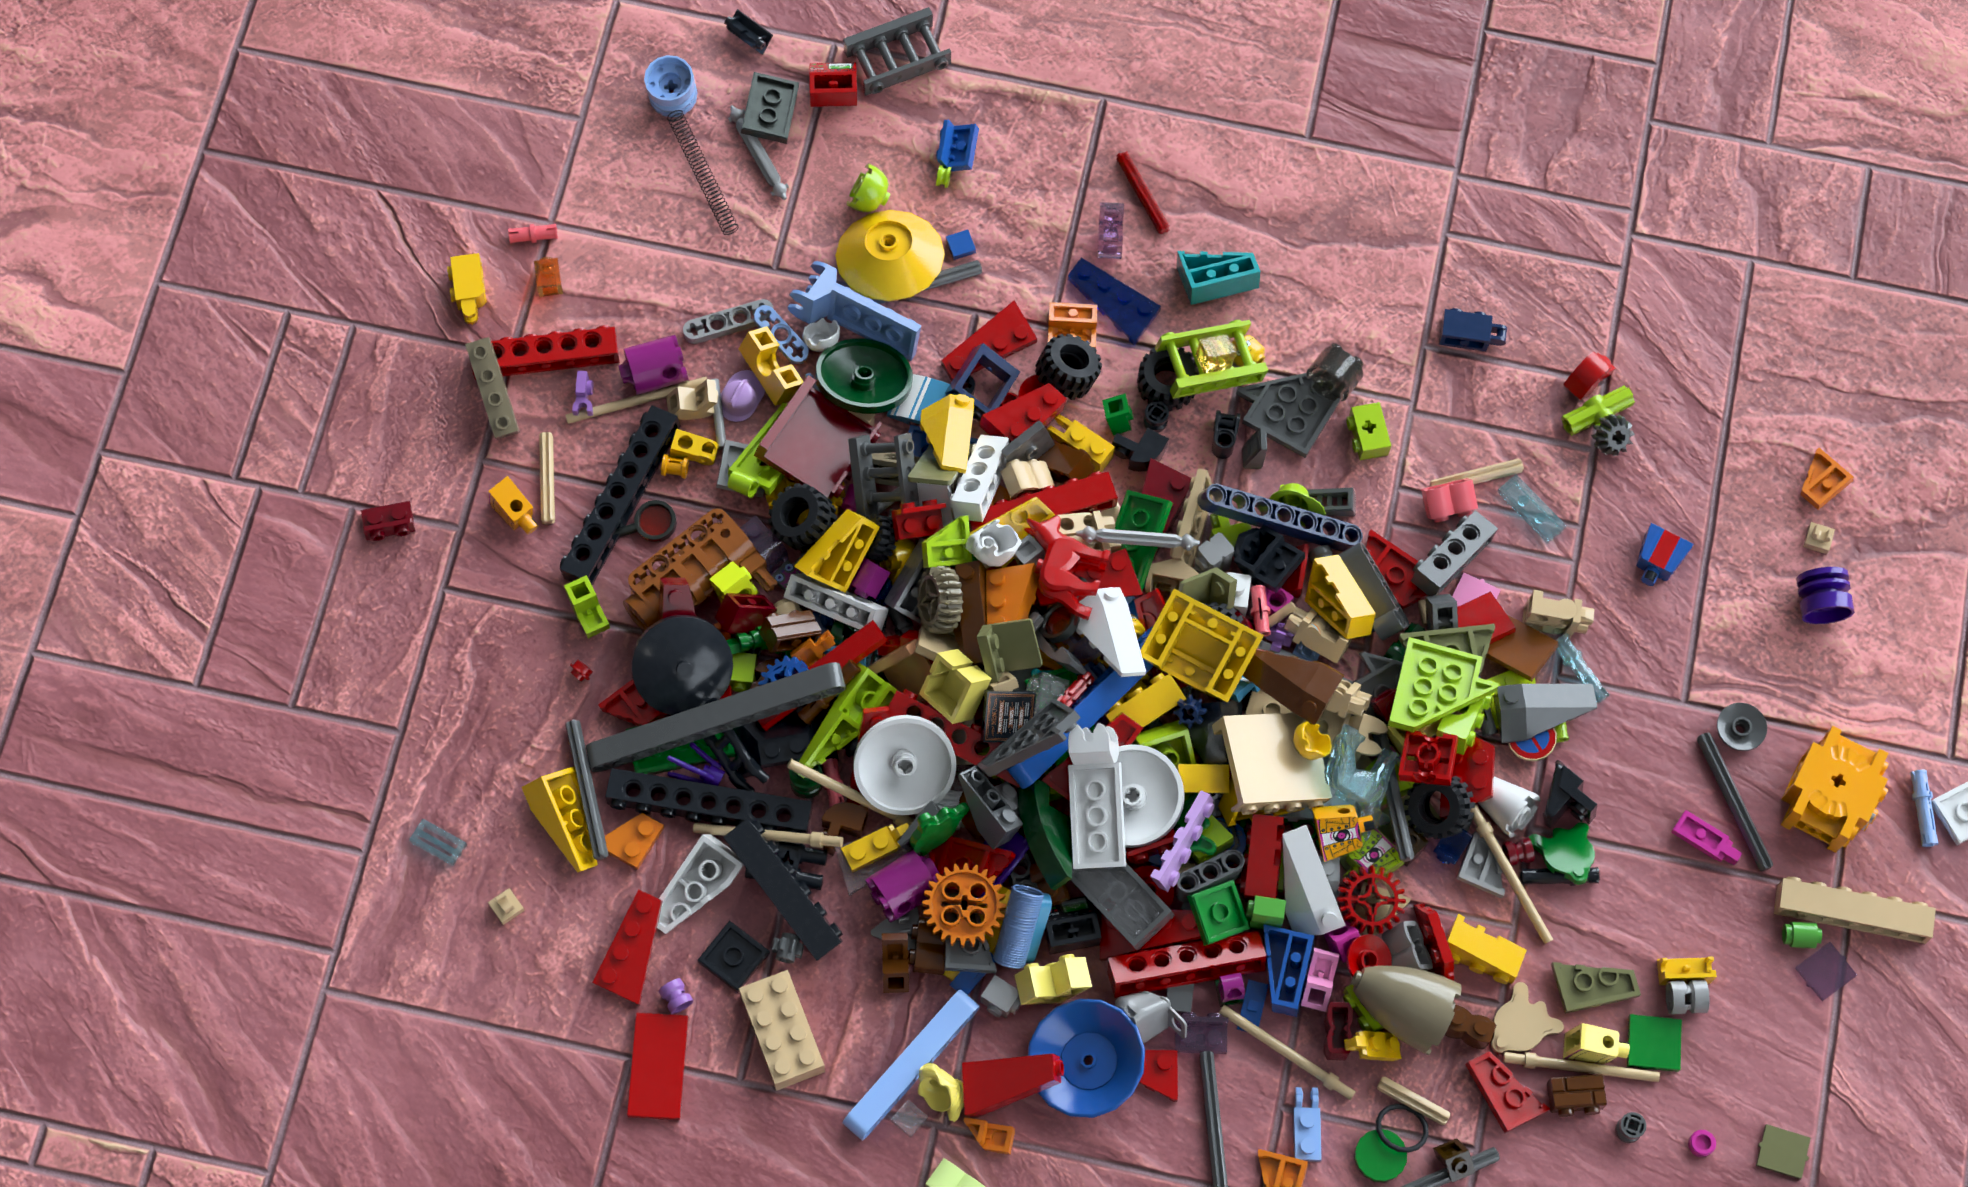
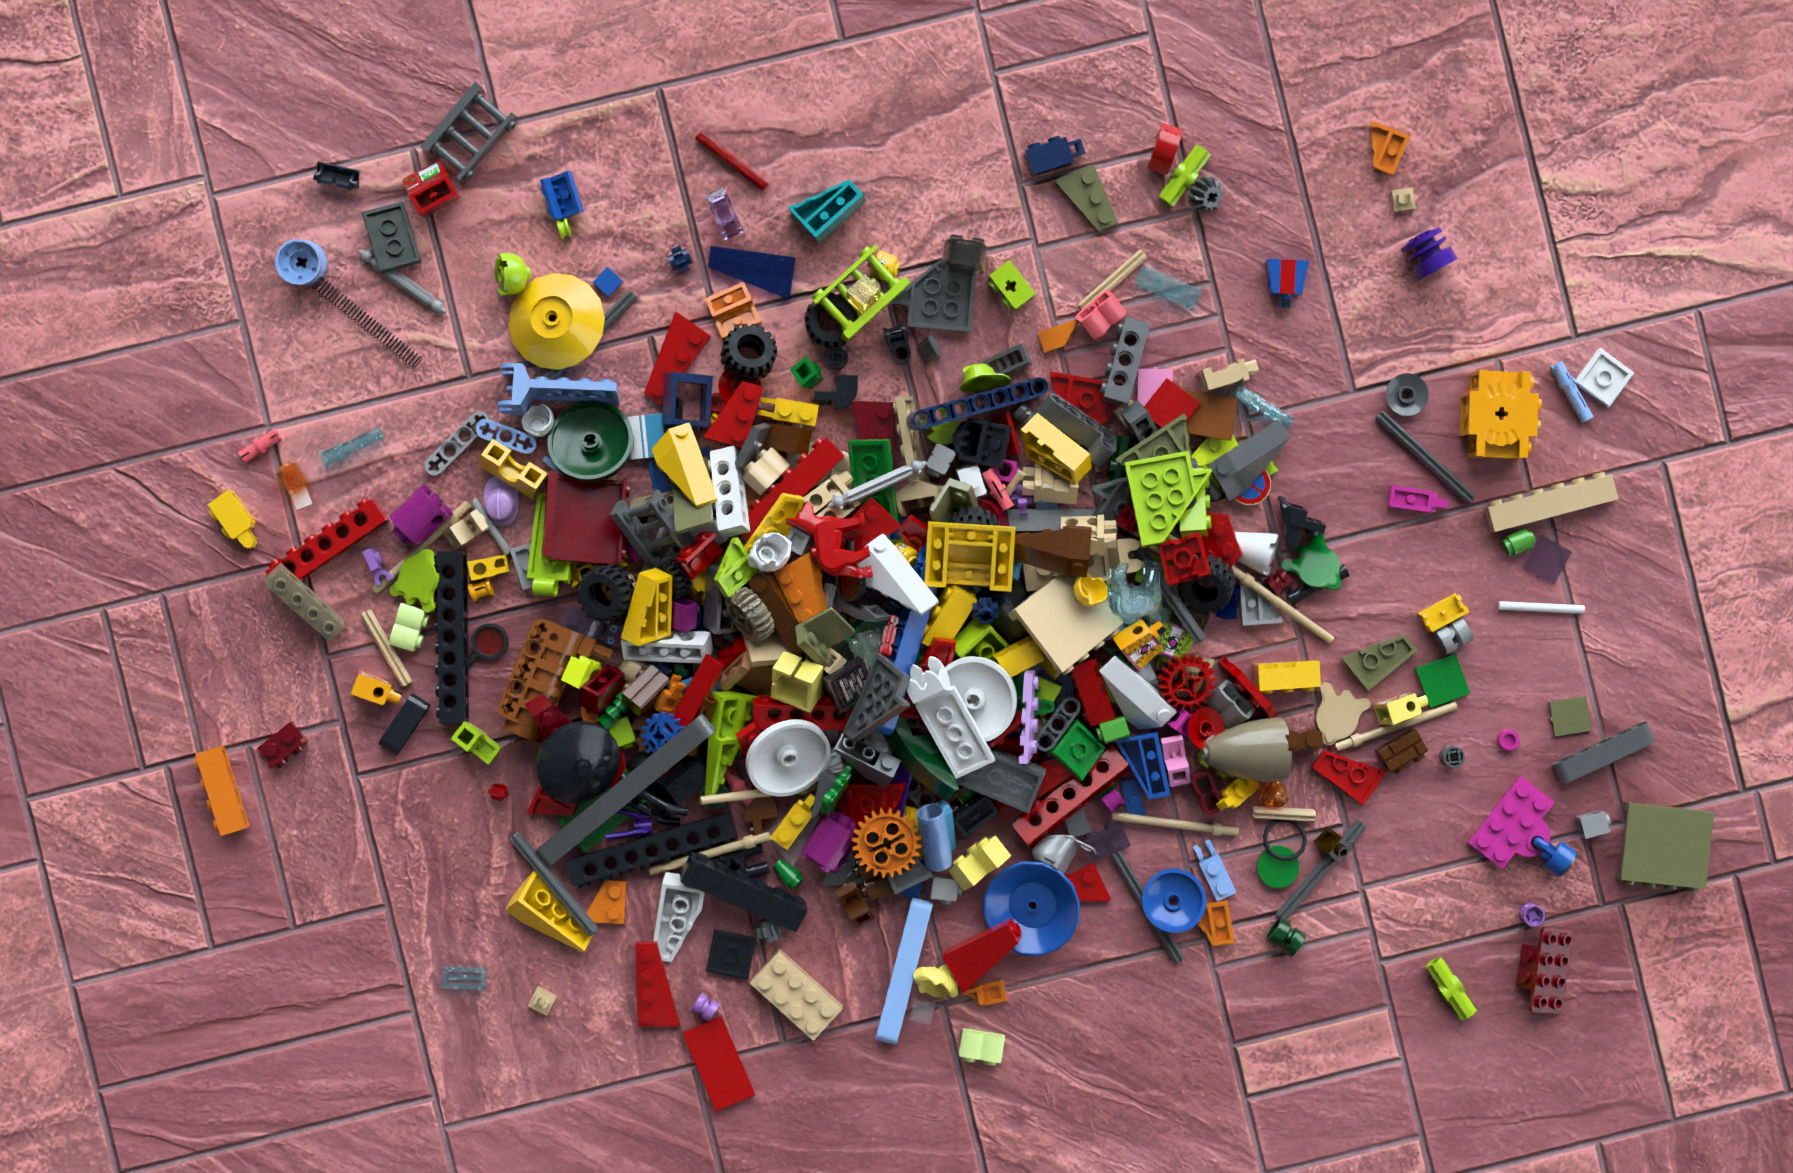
camera: 25 degrees left, 20 degrees up
none -> orange brick [194,745,250,836]
none -> white sticker [290,486,312,509]
none -> clear light blue pin [319,426,385,468]
none -> black beam [378,693,431,756]
none -> lime tile [389,549,439,612]
none -> yellowish green brick [389,603,430,652]
none -> dark blue gear [667,246,693,274]
none -> green cone [773,859,804,890]
none -> orange slope [1038,319,1079,353]
none -> olive wing [1054,164,1118,232]
none -> blue dish [1142,868,1206,933]
none -> clear orange cone [1259,782,1289,807]
none -> white bar [1498,601,1585,614]

